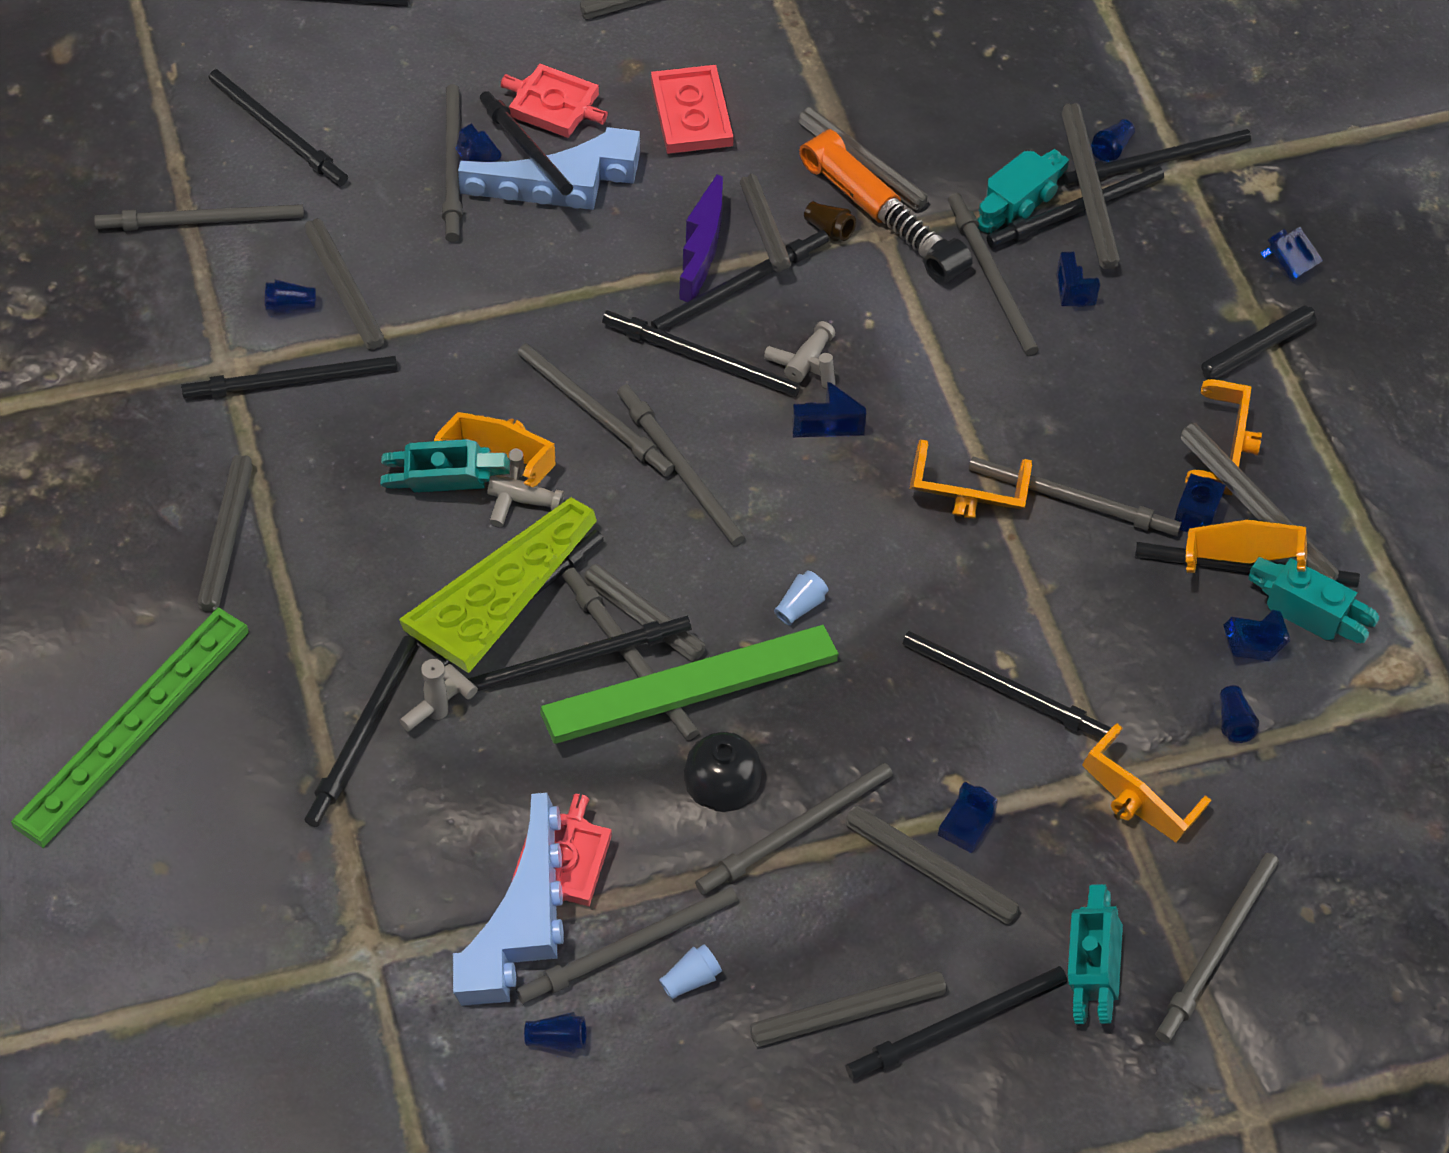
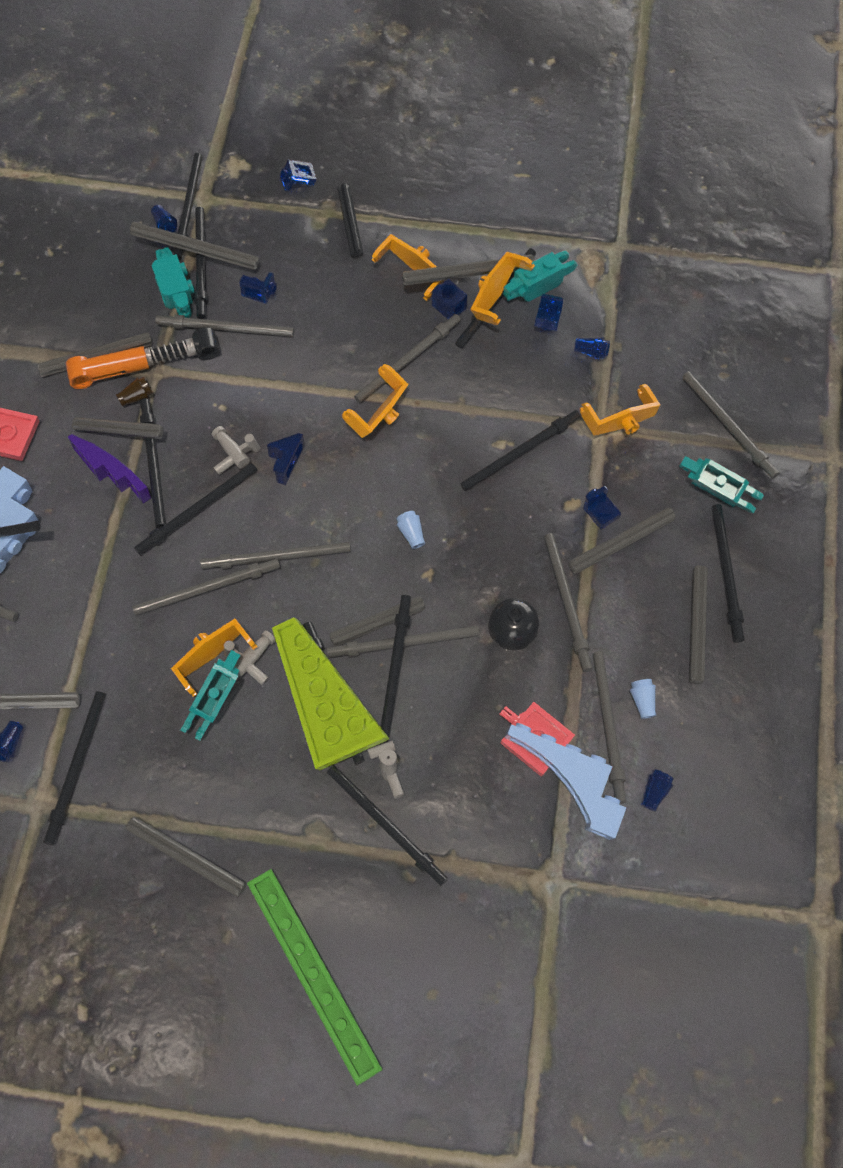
camera: 65 degrees left, 10 degrees up
bright green tile [540,625,839,744] -> none

